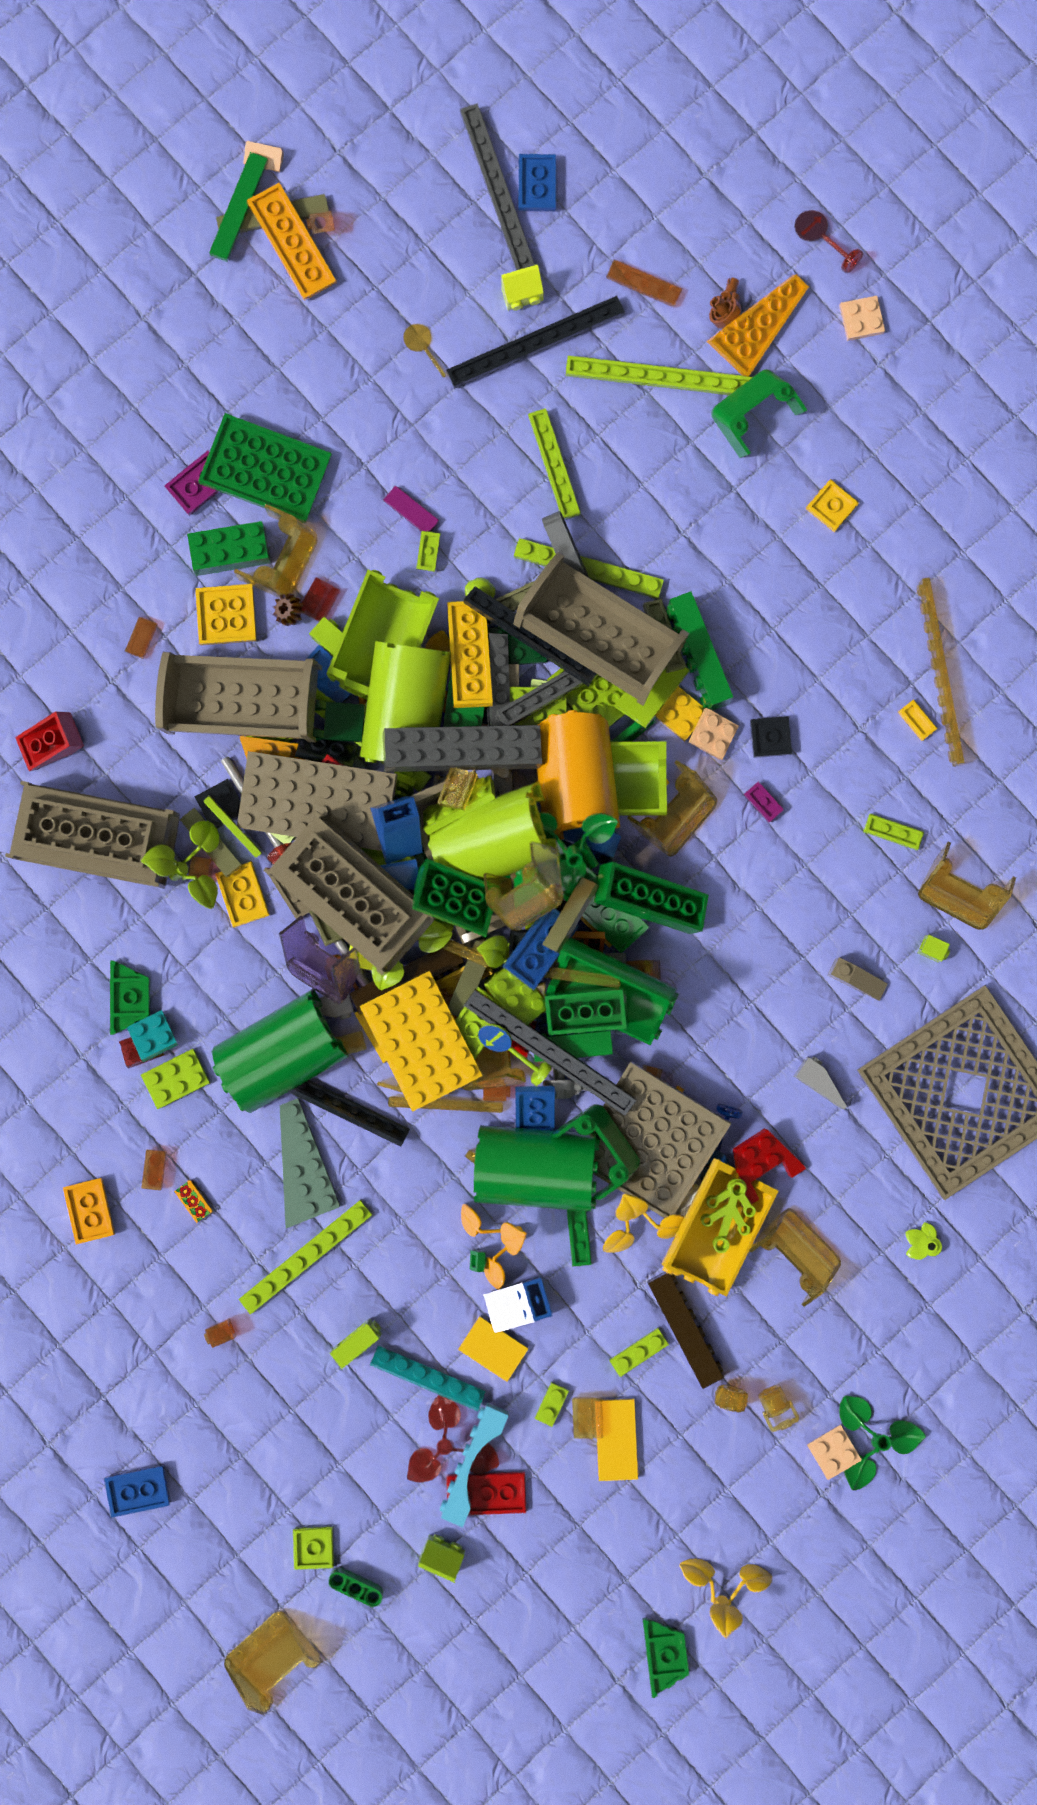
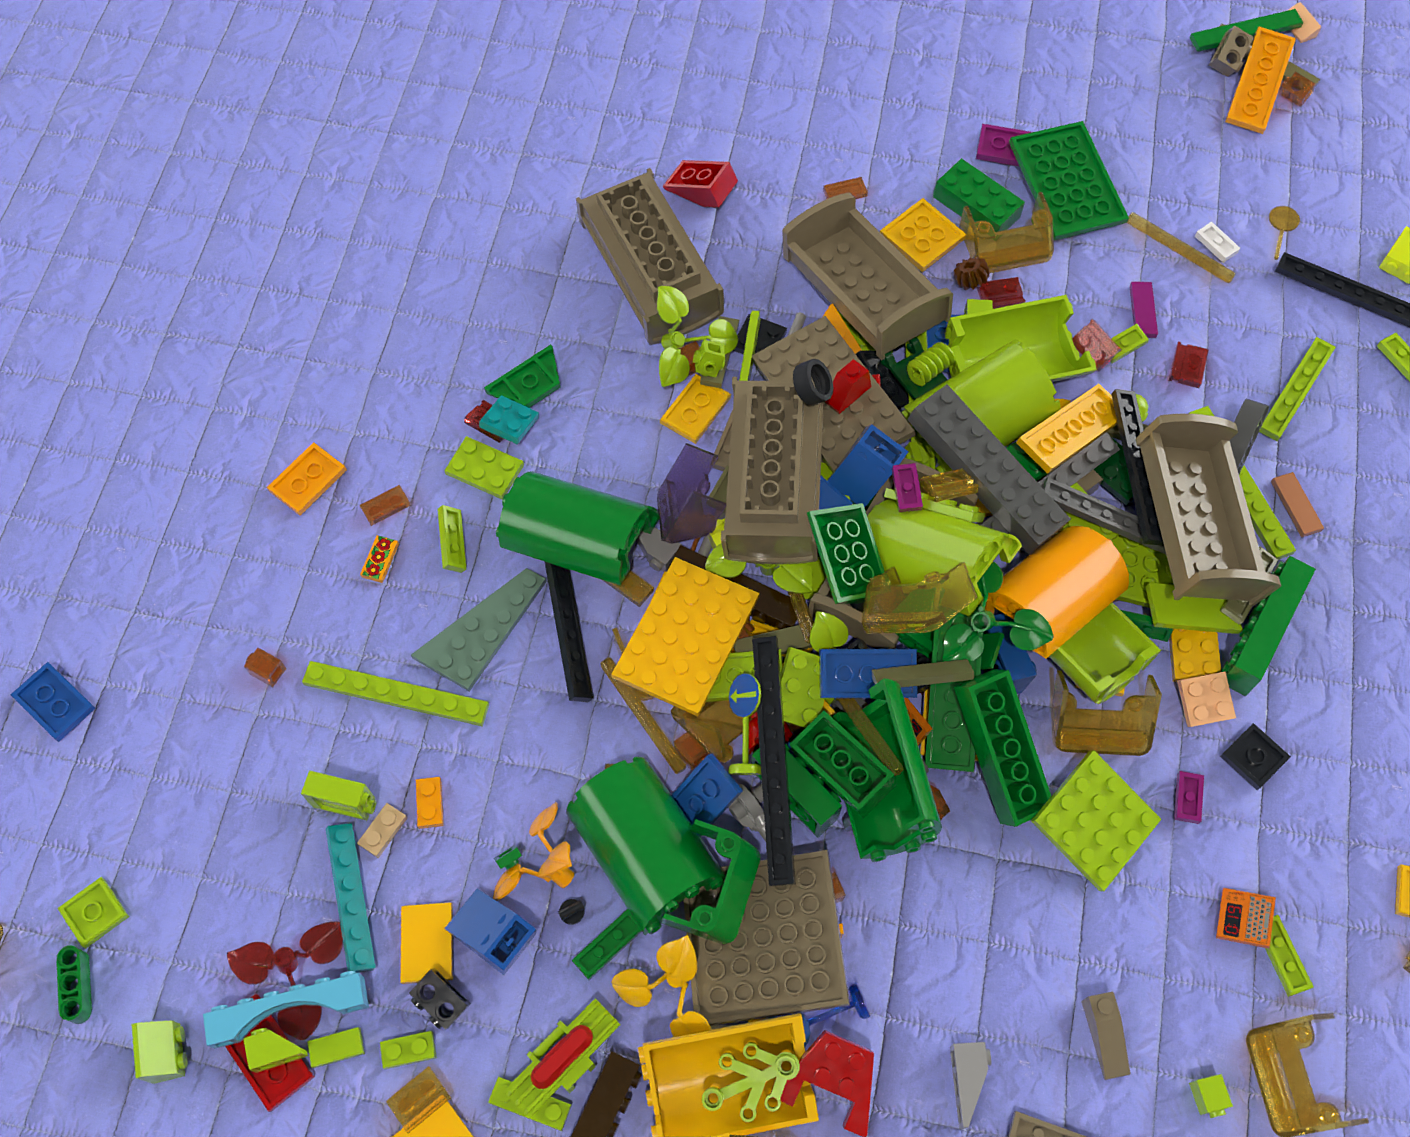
camera: 55 degrees right, 20 degrees down
none -> lime slope [243,1028,308,1073]
none -> lime tile [307,1027,365,1069]
none -> tan plate [357,803,408,858]
none -> black brick [409,968,471,1030]
none -> light orange plate [416,777,443,829]
none -> lime plate [438,505,467,573]
none -> lime piece [504,998,621,1119]
none -> black plate [558,899,585,925]
none -> lime brick [693,339,725,378]
none -> black tyre [793,358,833,406]
none -> red slope [824,359,872,414]
none -> magenta plate [892,463,923,512]
none -> lime piece [907,342,956,386]
none -> lime plate [1031,750,1161,891]
none -> clear red plate [1072,319,1122,371]
none -> clear yellow axle [1127,212,1235,283]
none -> clear red plate [1169,342,1209,388]
none -> white plate [1195,222,1240,263]
none -> dark tan brick [1209,26,1254,77]
none -> tile [1216,888,1276,949]
none -> nougat tile [1271,472,1324,538]

